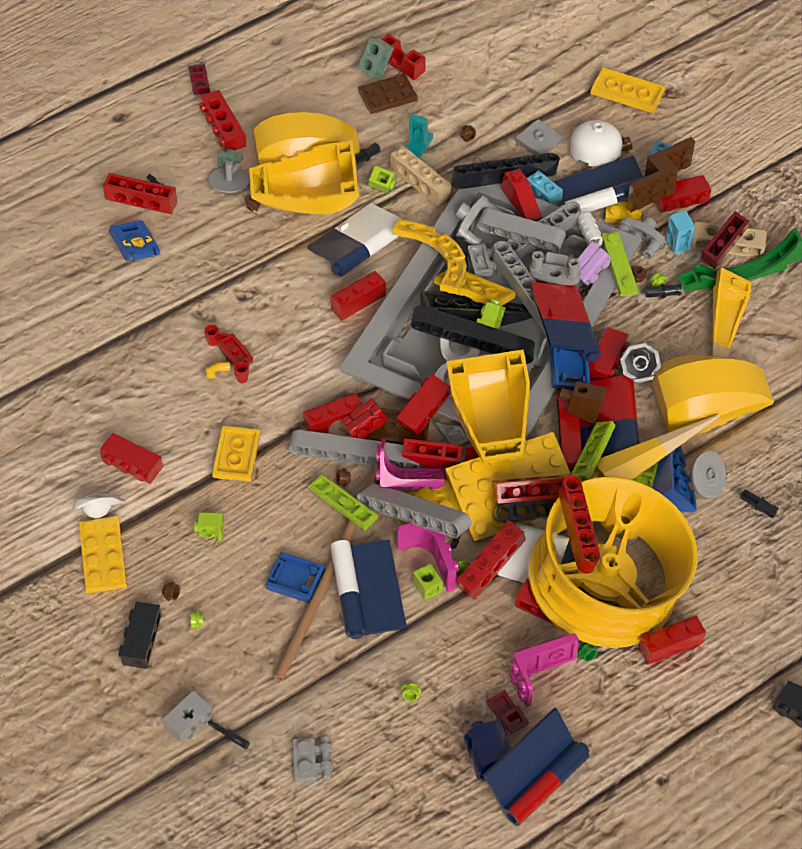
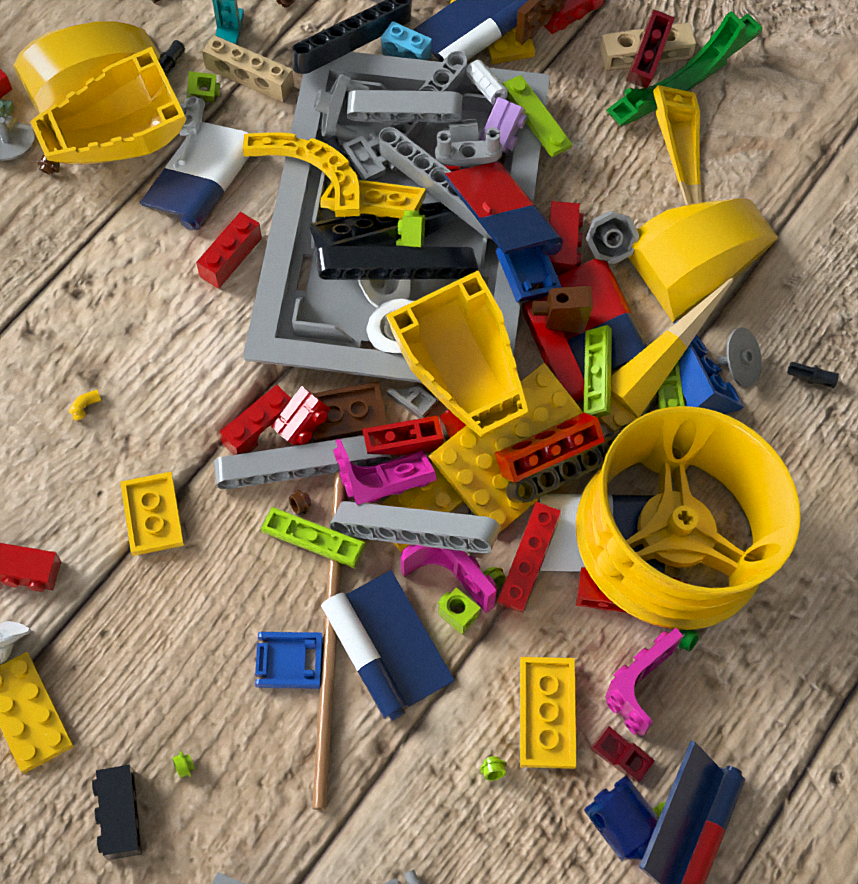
camera: 20 degrees left, 10 degrees up
reddish brown plate [162,581,180,601] -> none
lime brick [194,512,224,541] -> none
red plate [204,325,253,383] -> none
red brick [397,374,451,437] -> none
red slope [501,169,542,221] -> none
red beam [558,475,600,574] -> none
light grey connector [618,217,665,259] -> none
reddish brown plate [631,266,647,283] -> none
red brick [639,615,706,665] -> none
black axle [645,284,682,298] -> none
lime plate [650,273,667,286] -> none
medium azure brick [665,211,695,254] -> none
none -> white piece [178,96,205,165]
none -> yellow plate [520,657,576,769]

